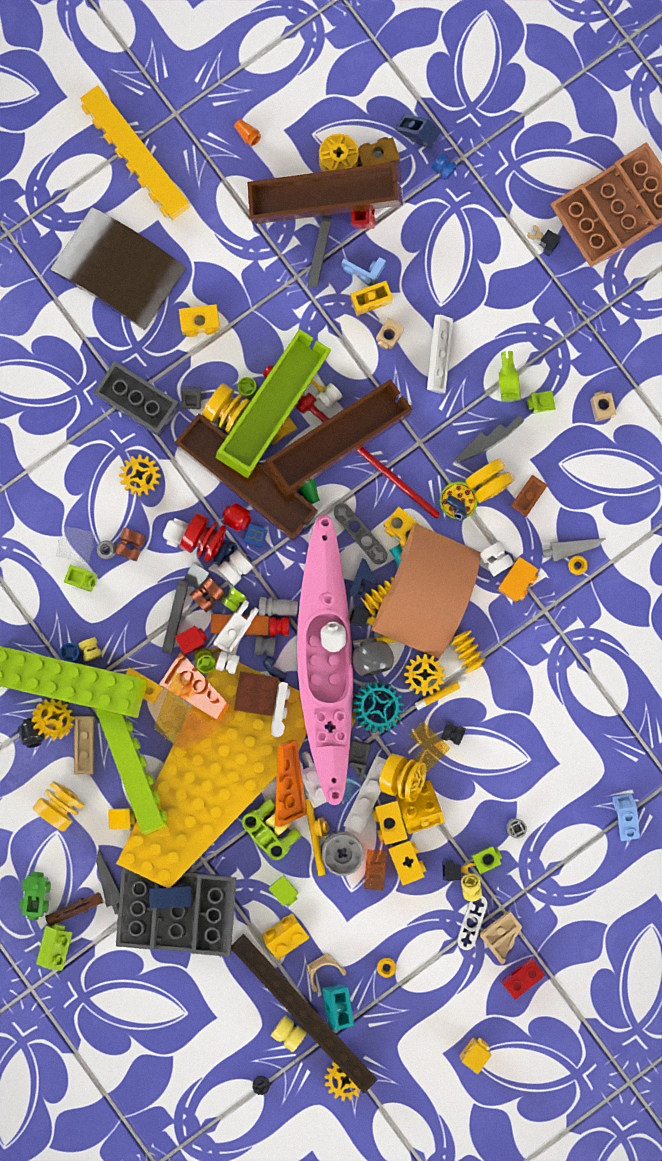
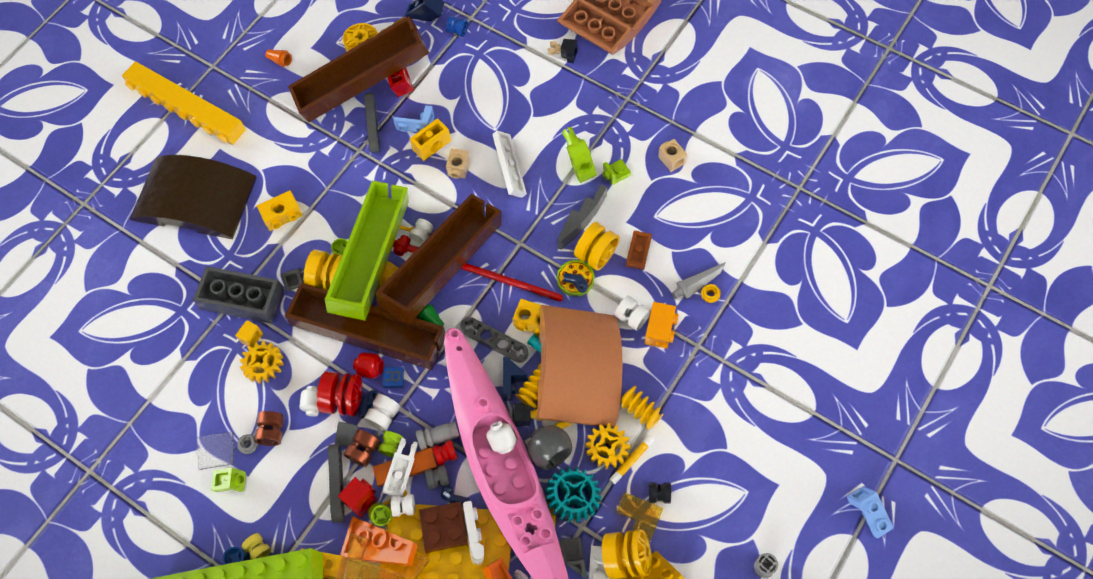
camera: 15 degrees left, 20 degrees down
none -> yellow slope [235,320,263,348]

